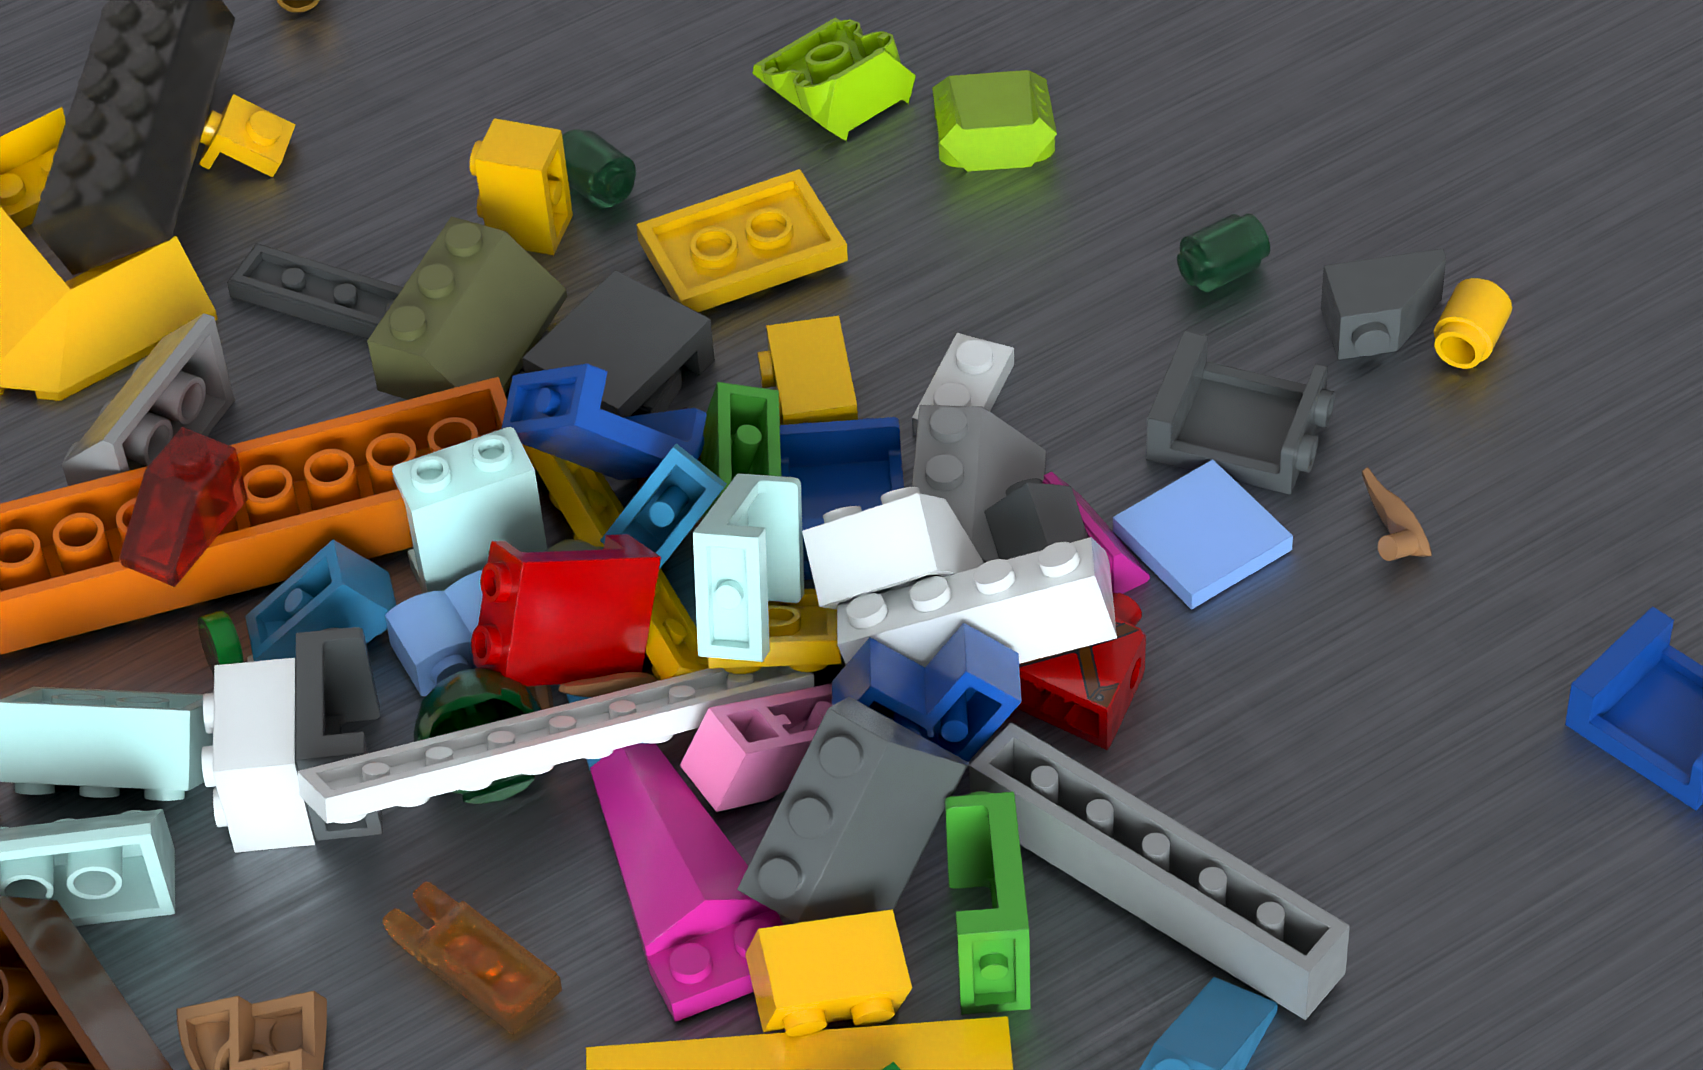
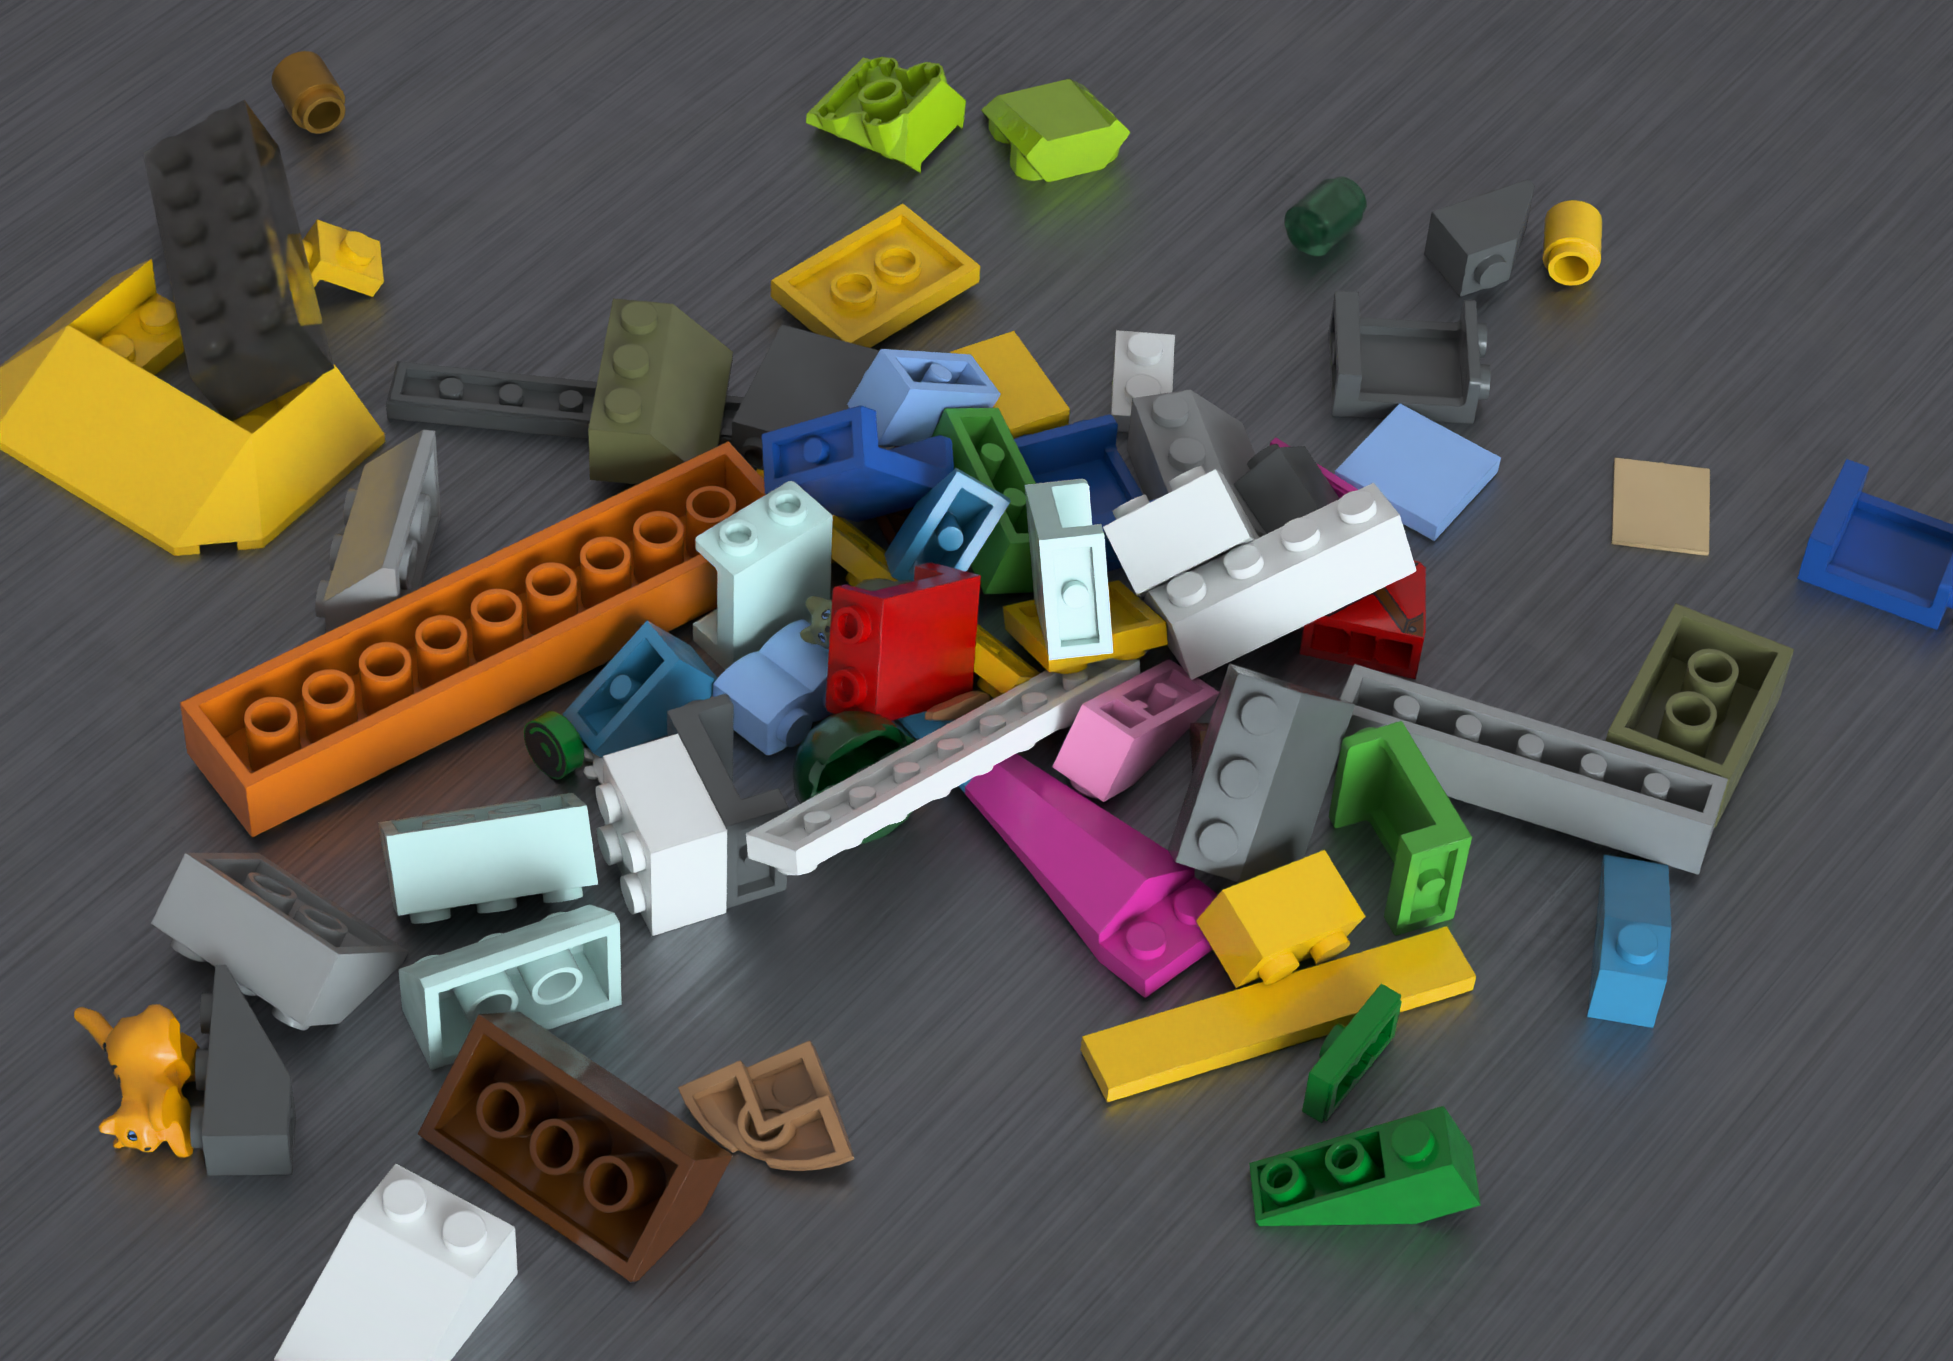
camera: 25 degrees left, 0 degrees up
clear red slope [119,427,248,587] -> none
clear orange hinge [382,881,562,1035] -> none
yellow brick [470,118,573,256] -> none
clear green brick [562,129,636,208] -> none
blue brick [832,623,1022,762] -> none
medium nougat bar [1362,467,1432,561] -> none
none -> light blue brick [847,349,1001,447]
none -> olive brick [1606,603,1794,828]
none -> tan window [1611,458,1710,556]

